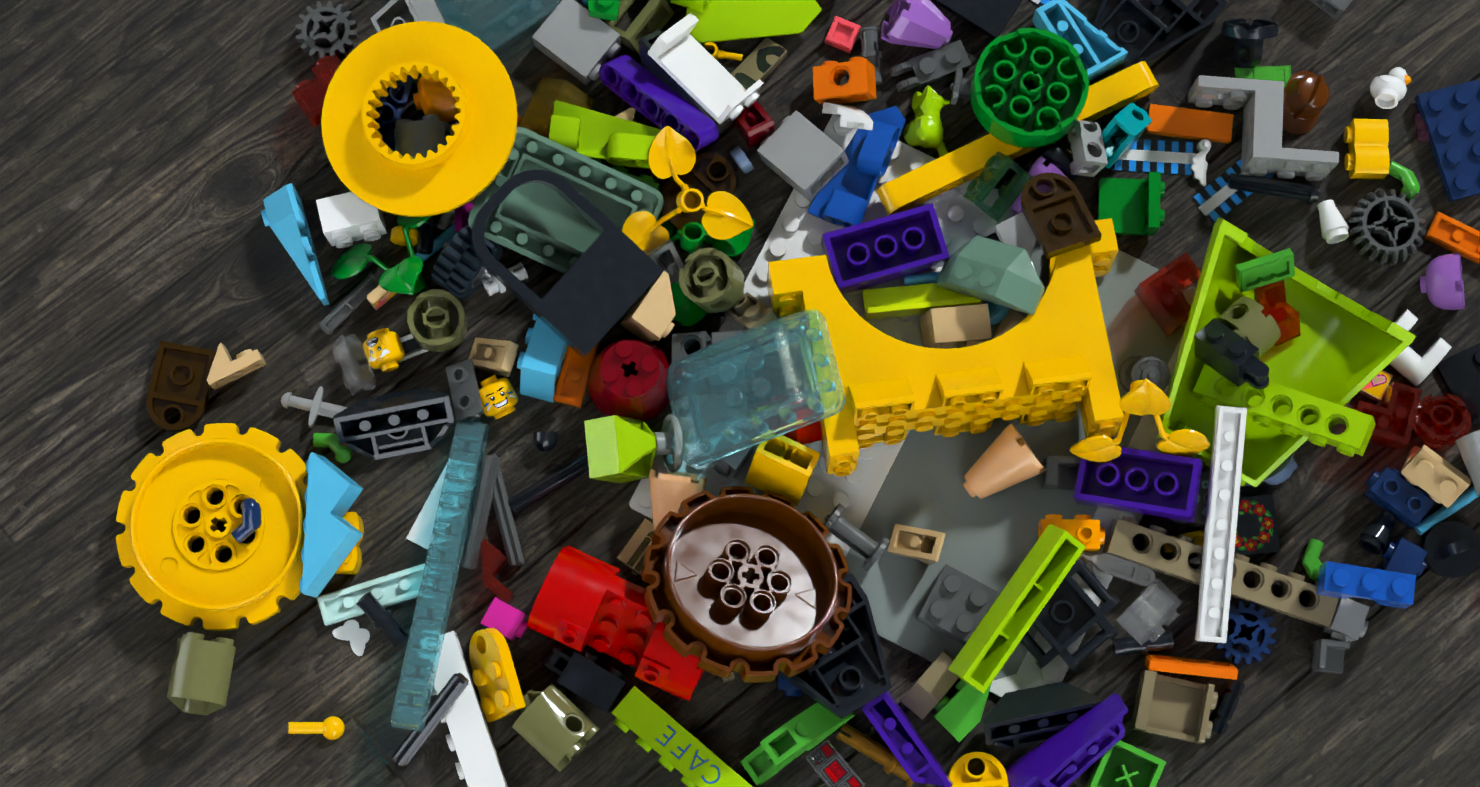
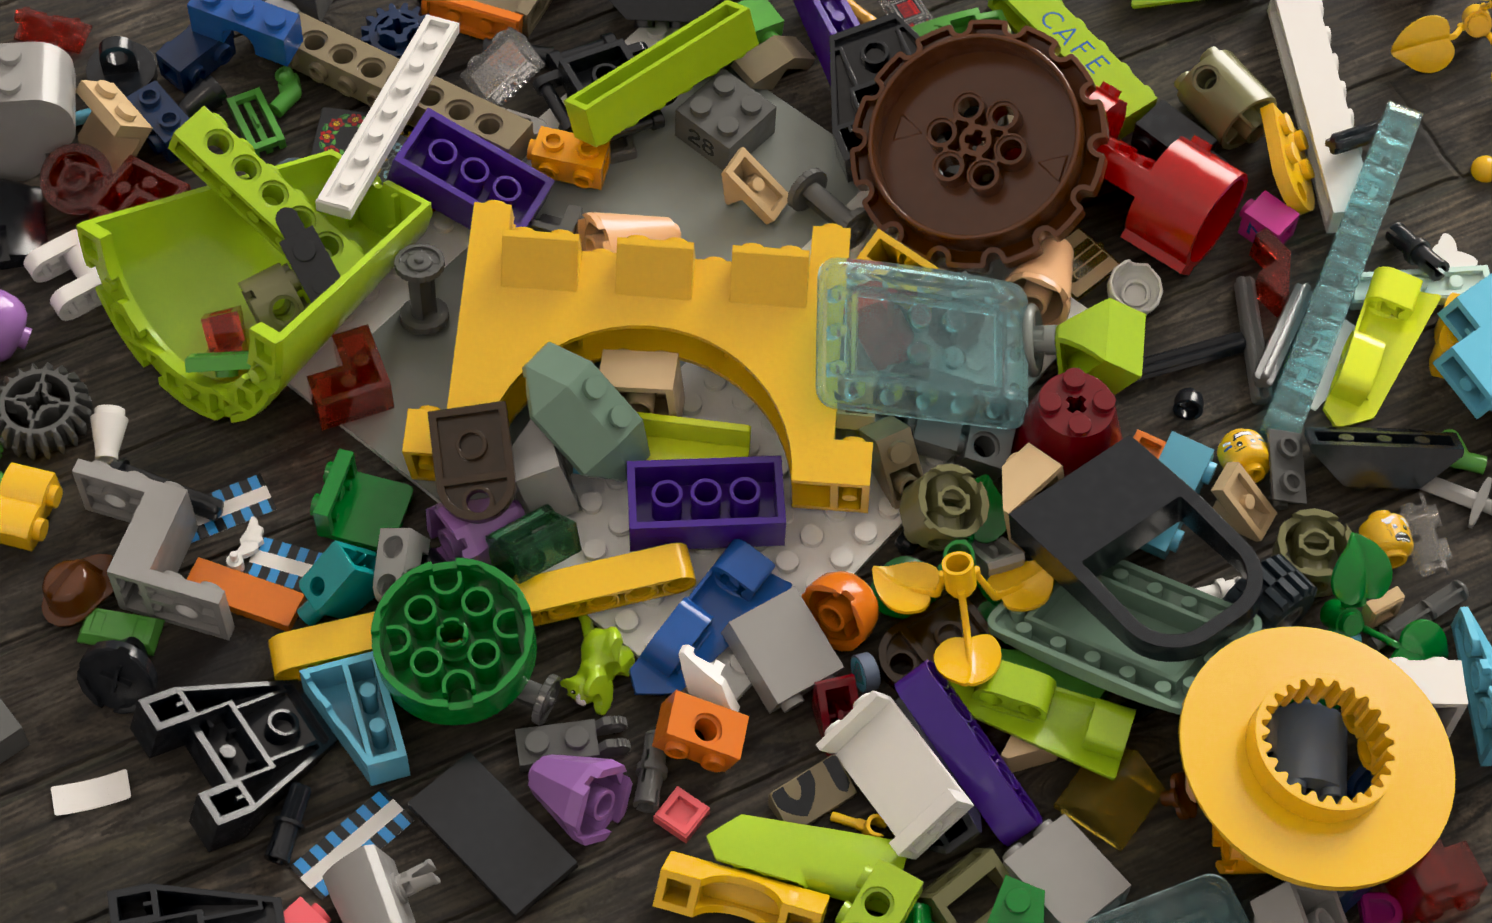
camera: 165 degrees left, 20 degrees down
yellow plant [1069,378,1210,462] -> none
none -> bright green tile [226,87,287,157]
none -> orange cylinder [801,571,879,651]
none -> white hair [1107,259,1163,315]
none -> neon yellow panel [1322,266,1441,427]

